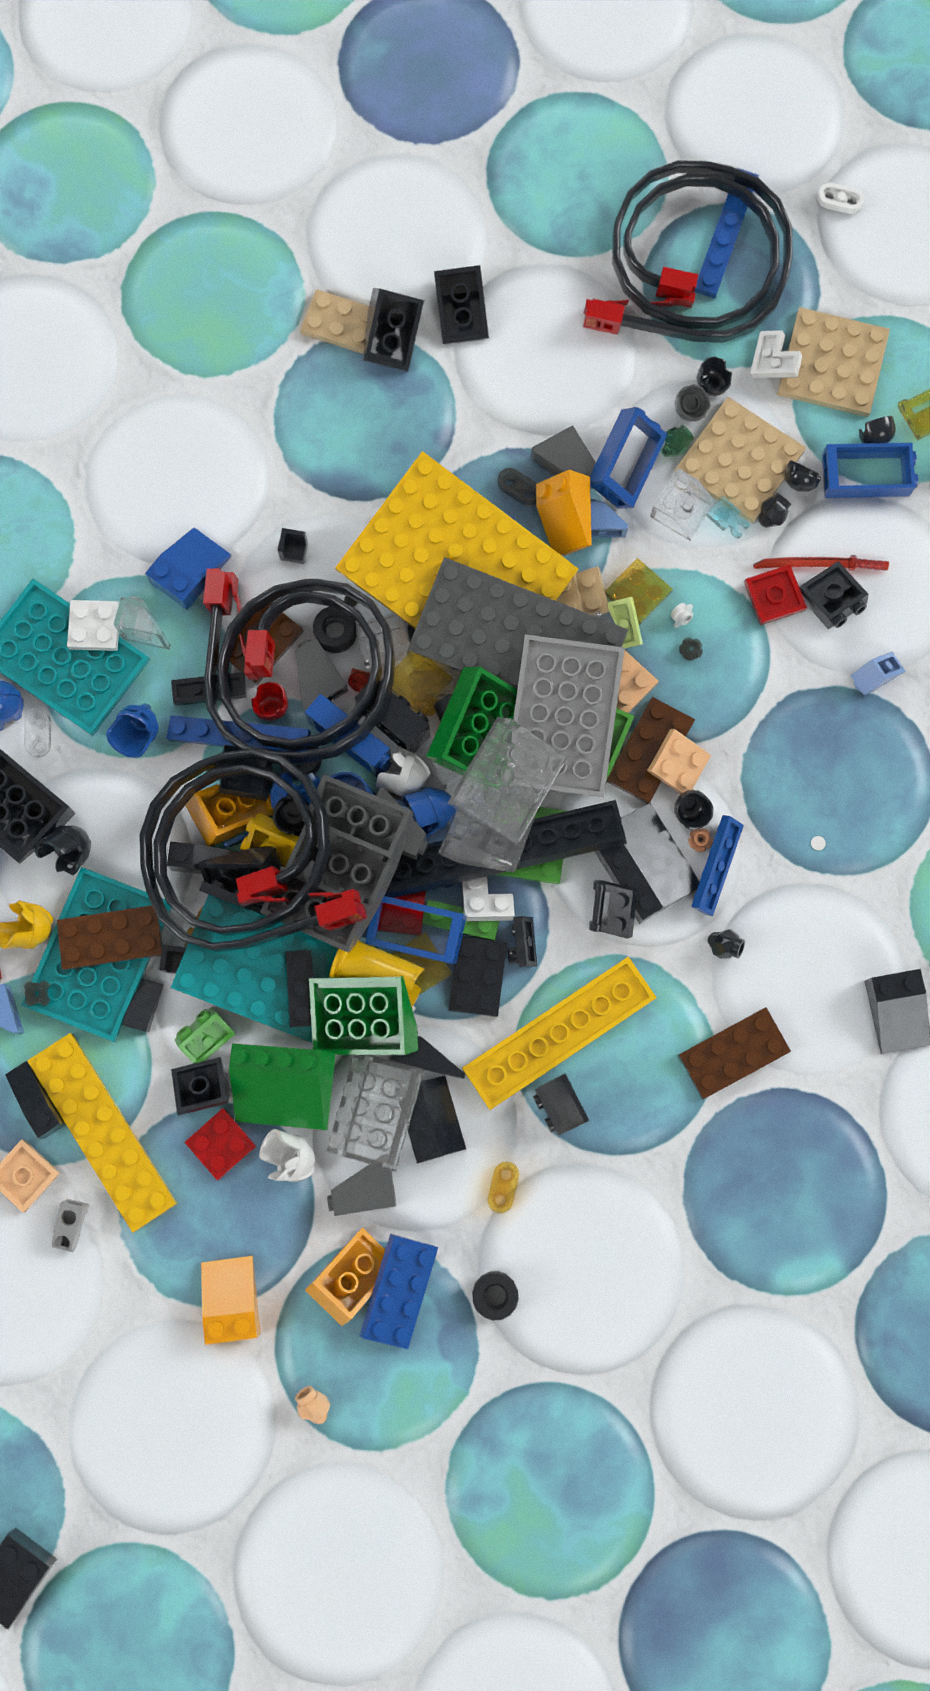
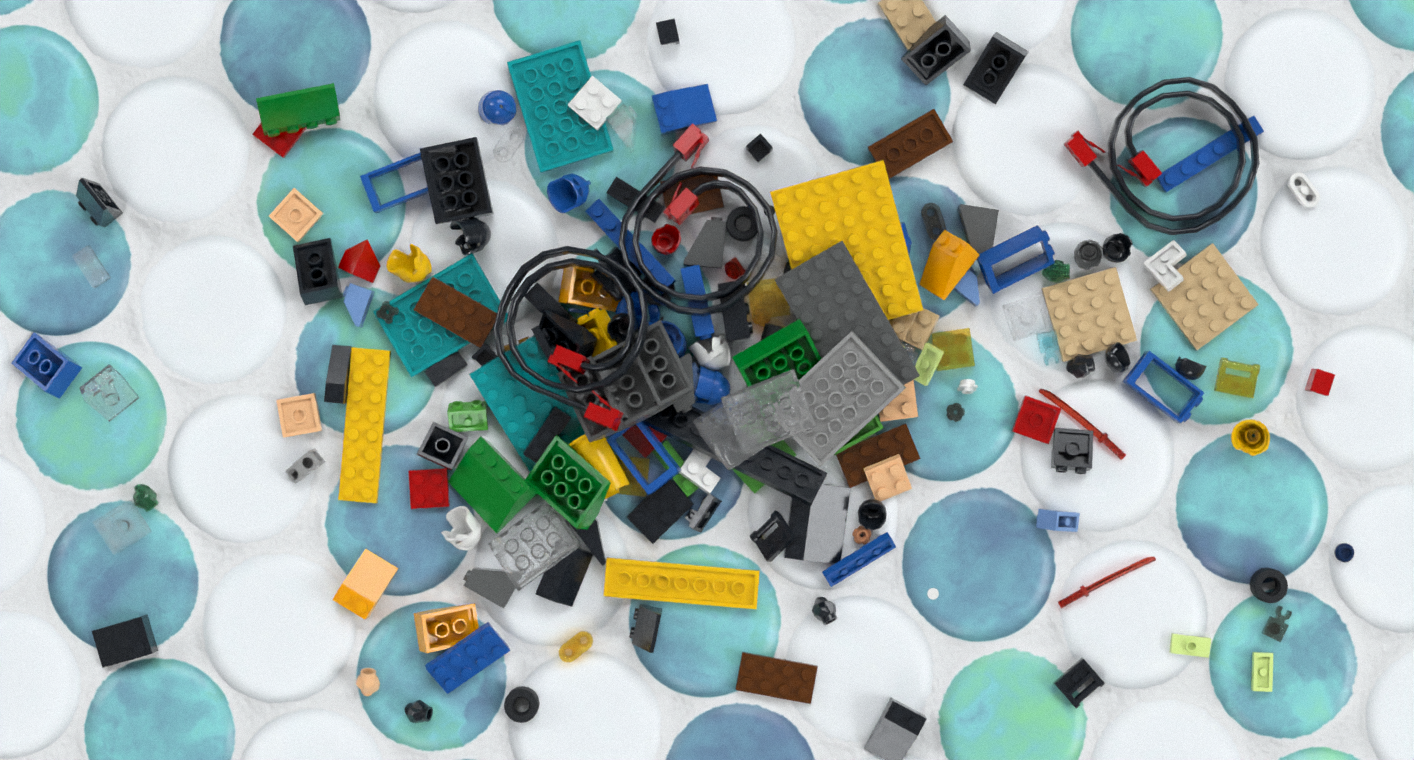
camera: 35 degrees right, 10 degrees up
none -> black rock [404,700,433,723]
none -> black panel [656,18,680,45]
none -> reddish brown plate [867,109,953,179]

